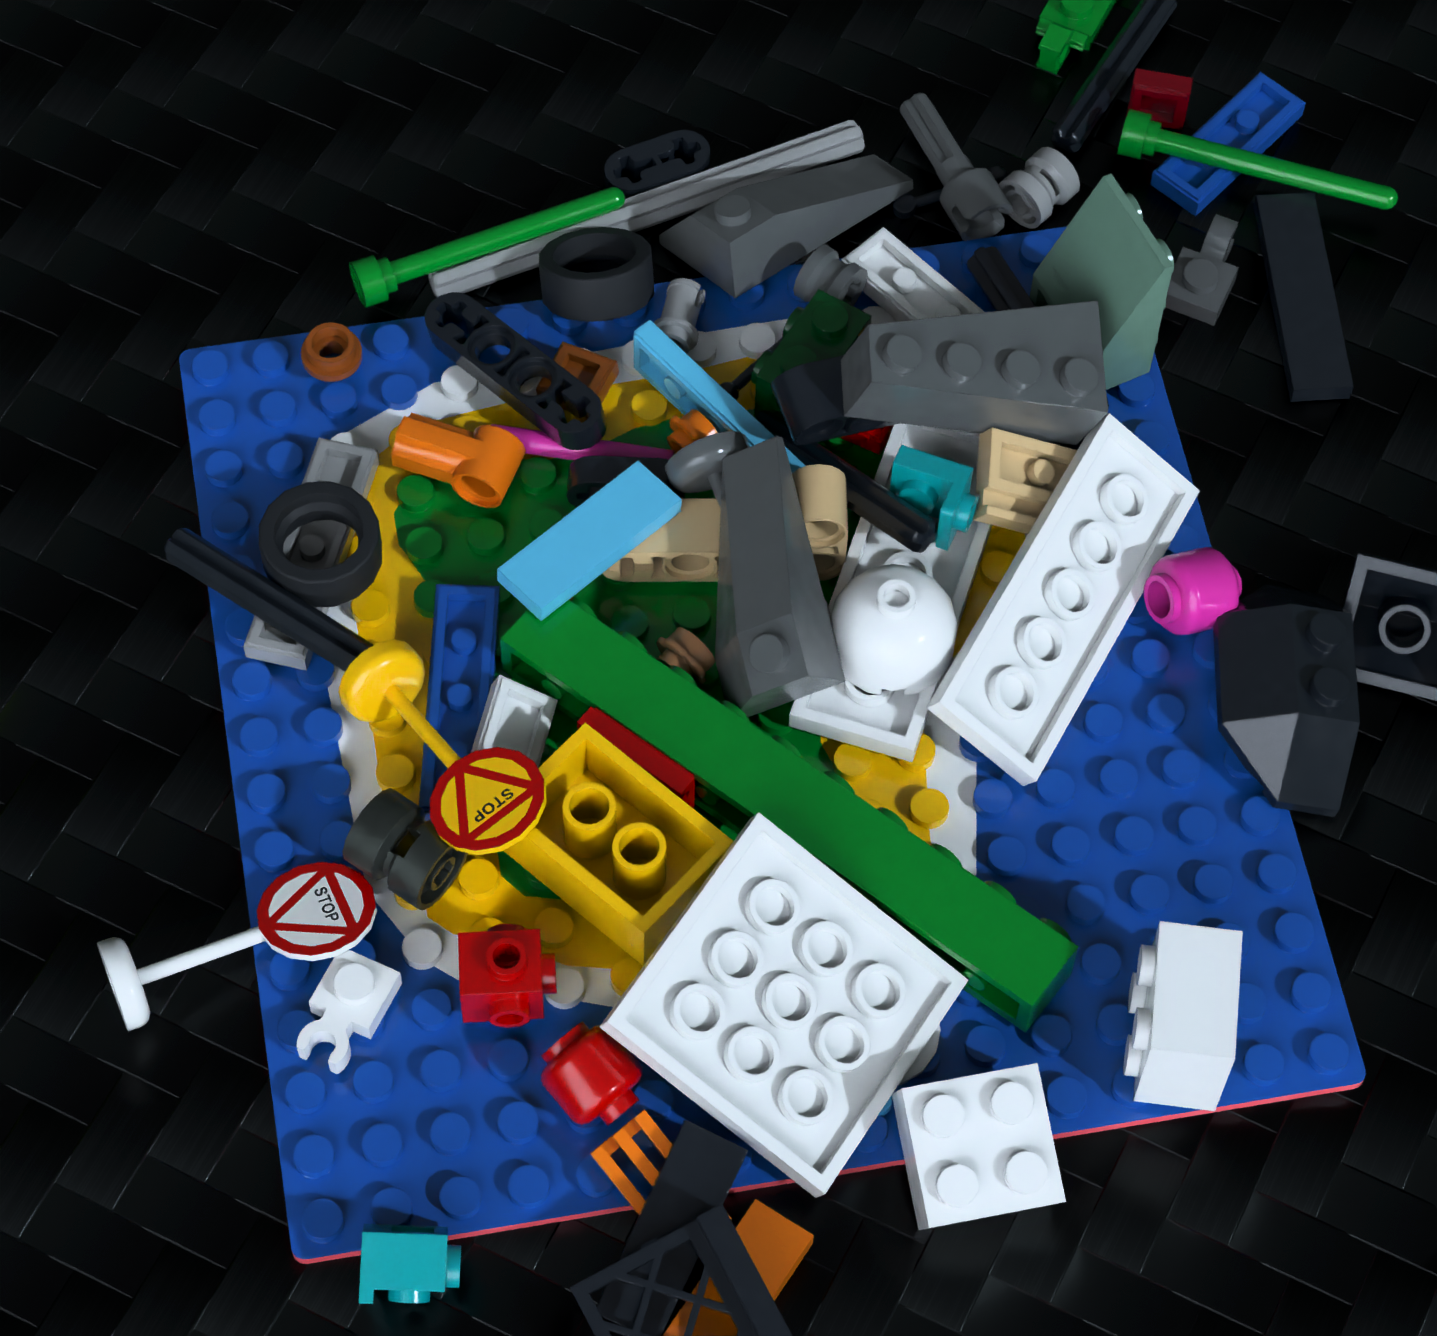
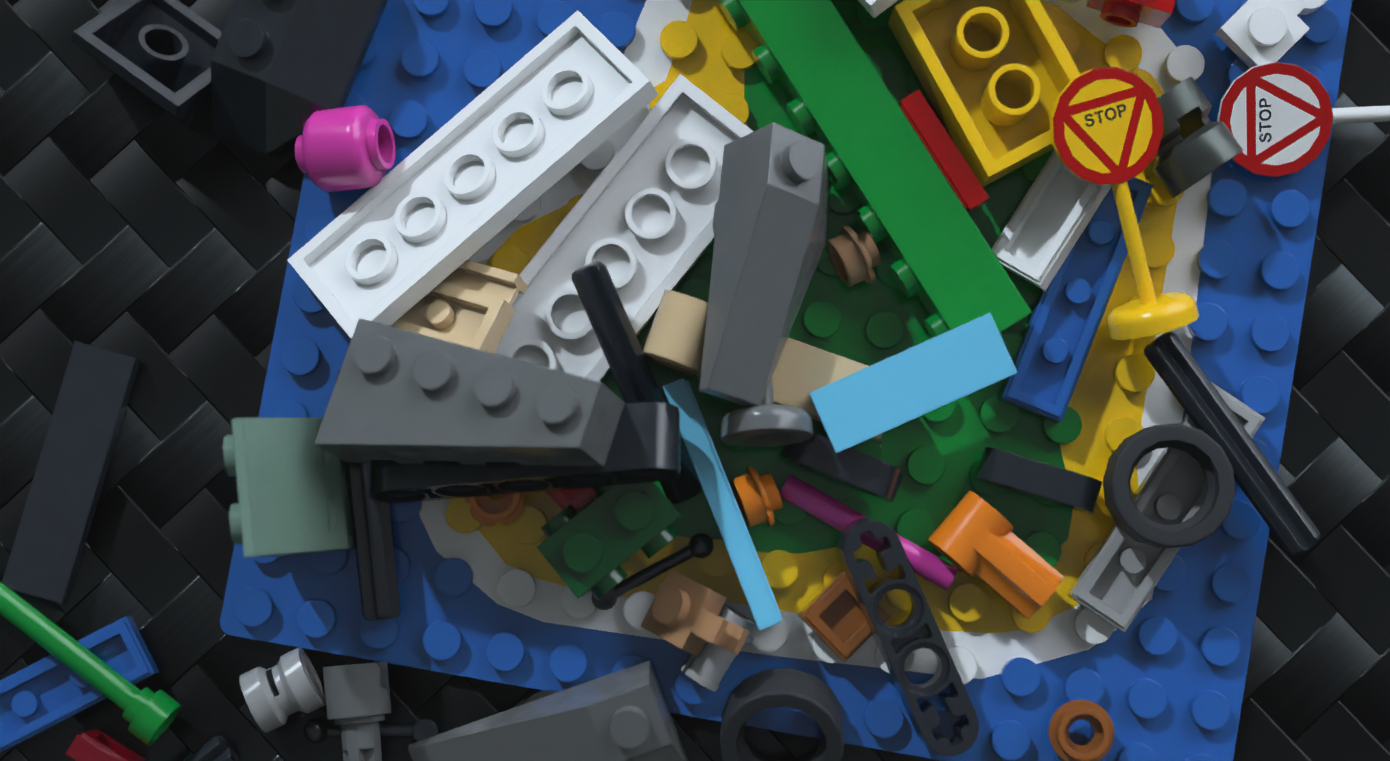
camera: 160 degrees left, 25 degrees up
dark grey wheel [793,244,868,306] -> none
white cylinder [831,564,957,696] -> none
white tile [841,227,984,321] -> none
teal bracket [890,445,979,551] -> none
dark grey plate [1165,214,1239,326] -> none
none -> medium nougat plate [641,568,749,656]
none -> black beam [976,447,1102,514]

